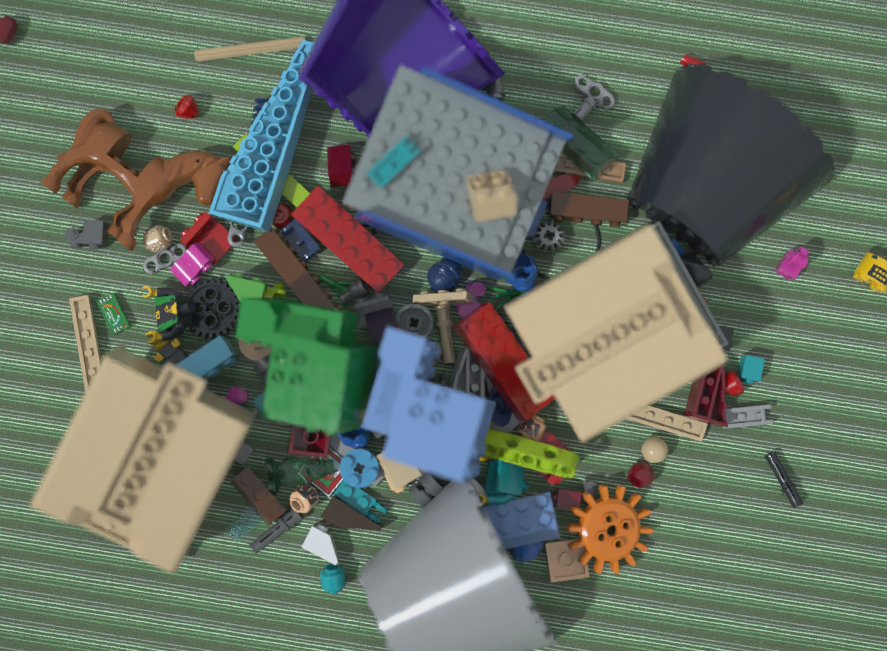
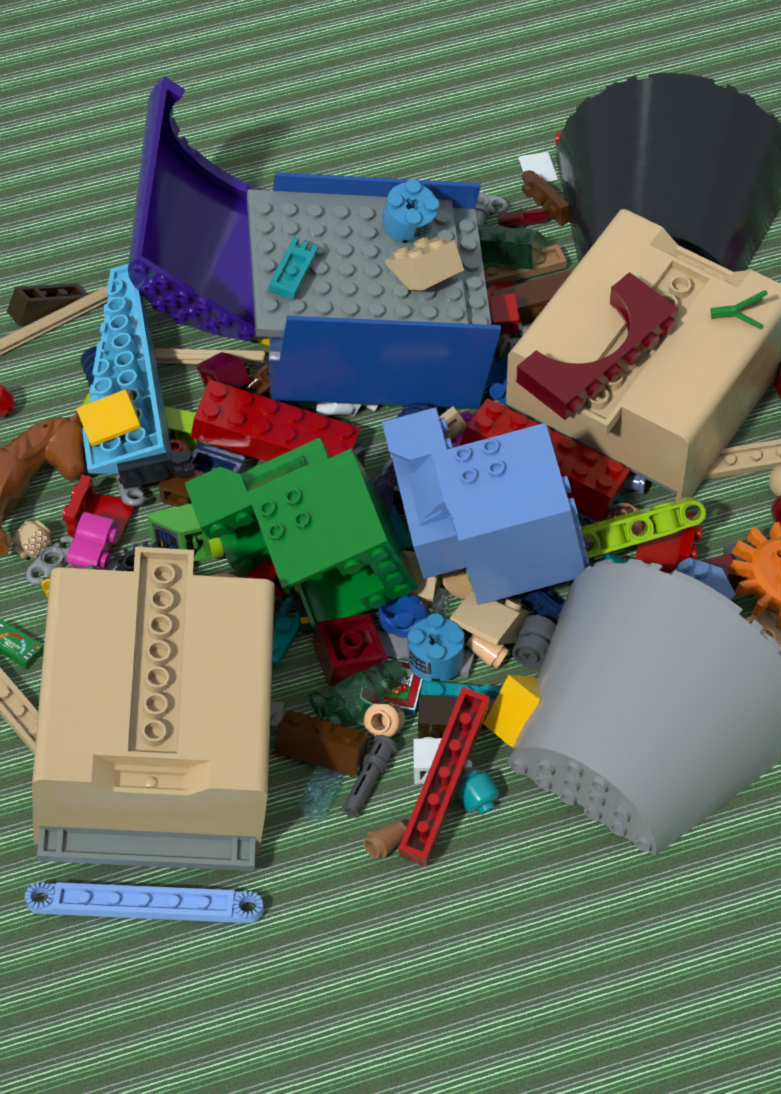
camera: 25 degrees left, 35 degrees down
none -> dark brown slope [7,283,87,327]
none -> light blue plate [25,882,264,923]
none -> yellow slope [76,388,141,447]
none -> black hinge [117,450,196,489]
none -> tan axle [154,348,266,366]
none -> medium nougat cone [363,821,406,859]
none -> dark azure brick [382,179,439,243]
none -> red brick [398,687,490,867]
none -> yellow slope [483,675,541,747]
none -> red brick [489,293,519,335]
none -> dark red axle [498,208,547,228]
none -> dark red arch [516,272,678,420]
none -> white sticker [519,152,558,182]
none -> reddish brown hinge [522,170,569,226]
none -> green plant [710,290,767,329]

